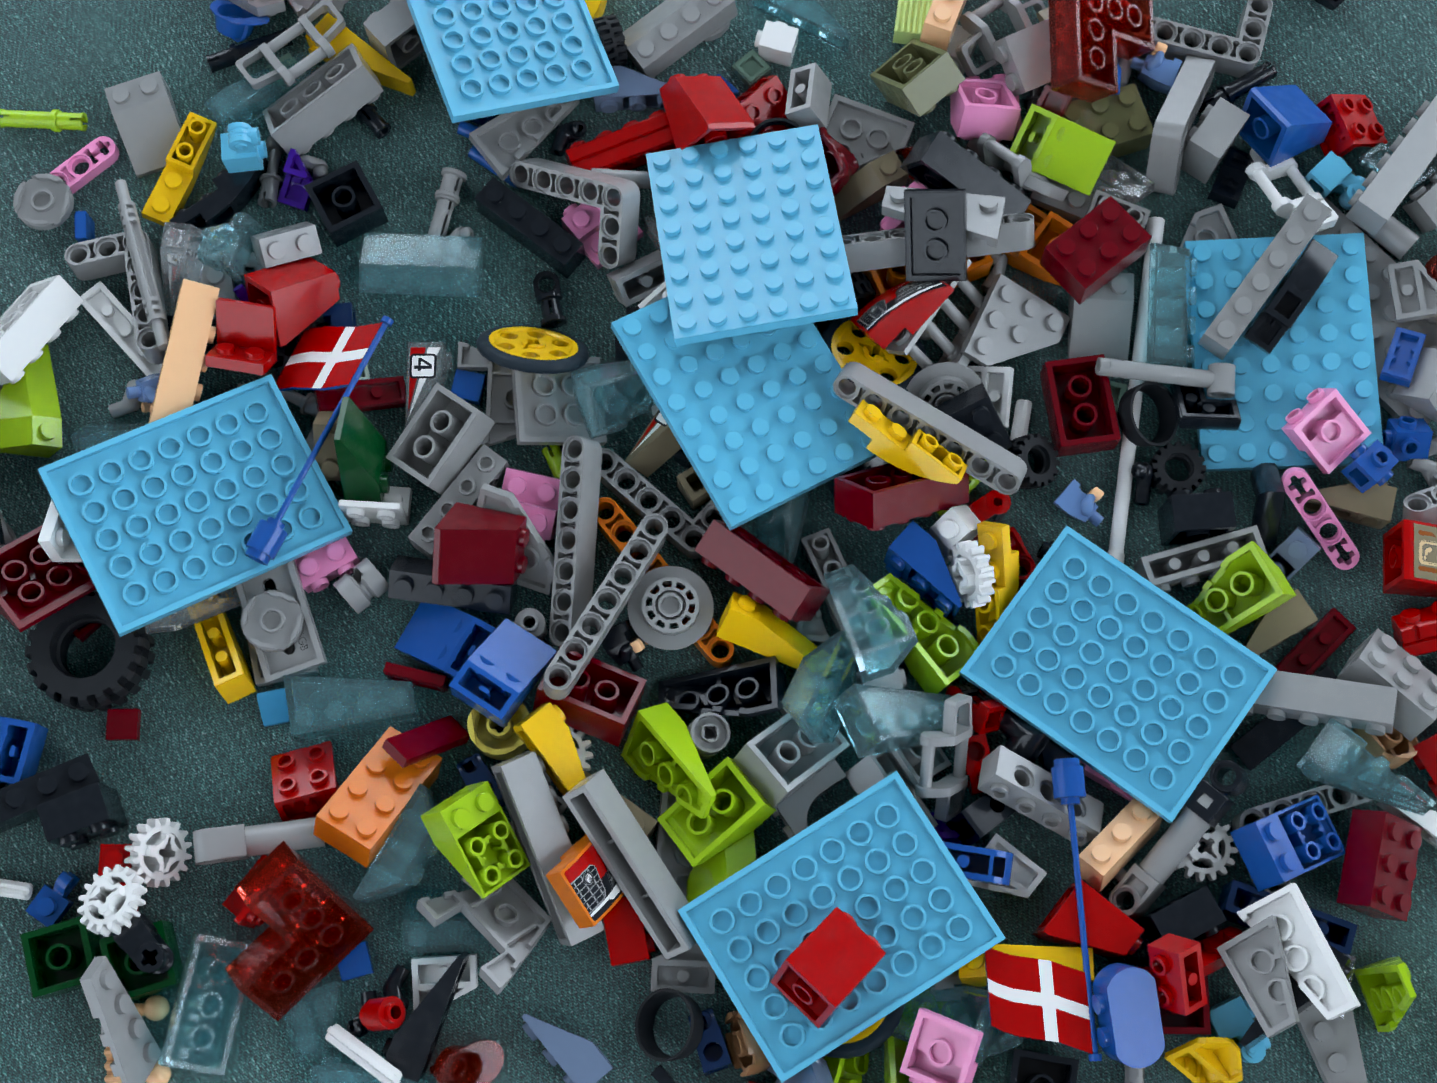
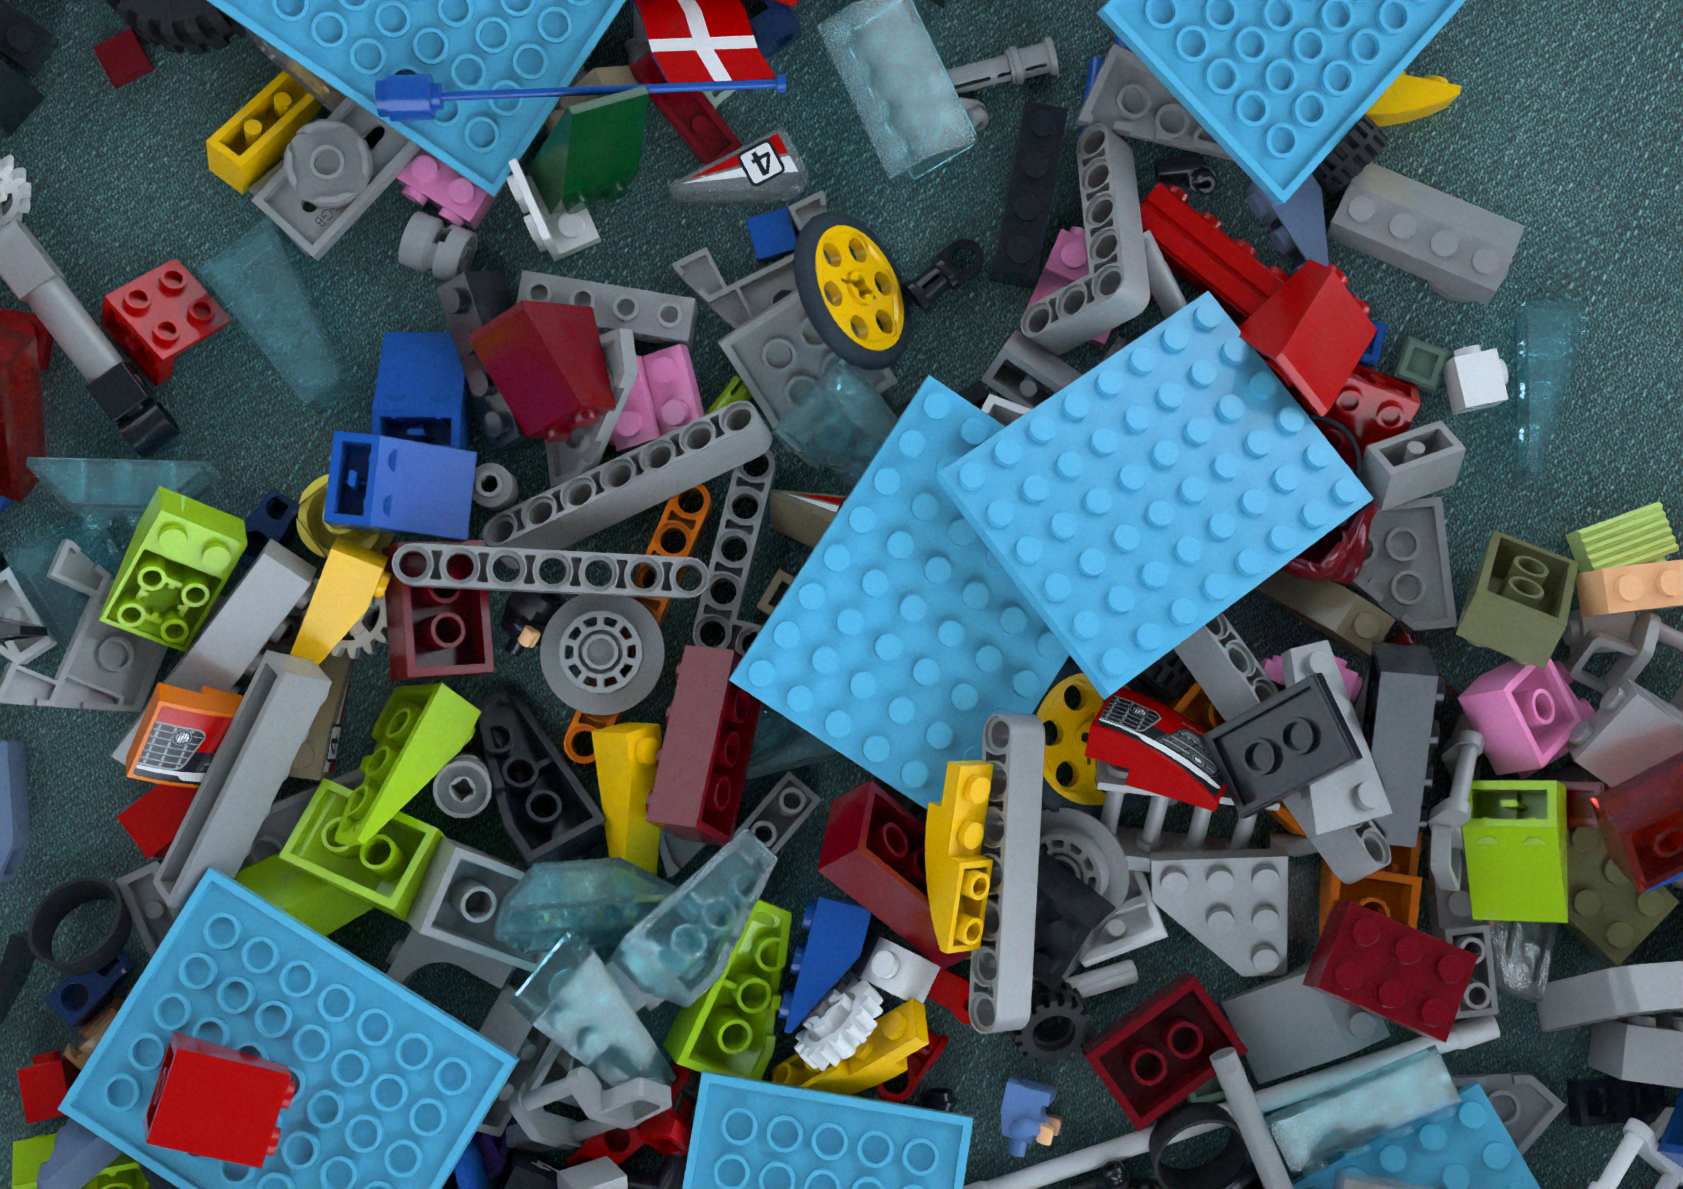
camera: 60 degrees right, 10 degrees up
dark azure slope [256,688,295,727] -> none
orange brick [313,726,443,868] -> none
dark red tile [382,715,470,768] -> none
dark red tile [383,662,450,693] -> none
light grey brick [386,382,495,495] -> none

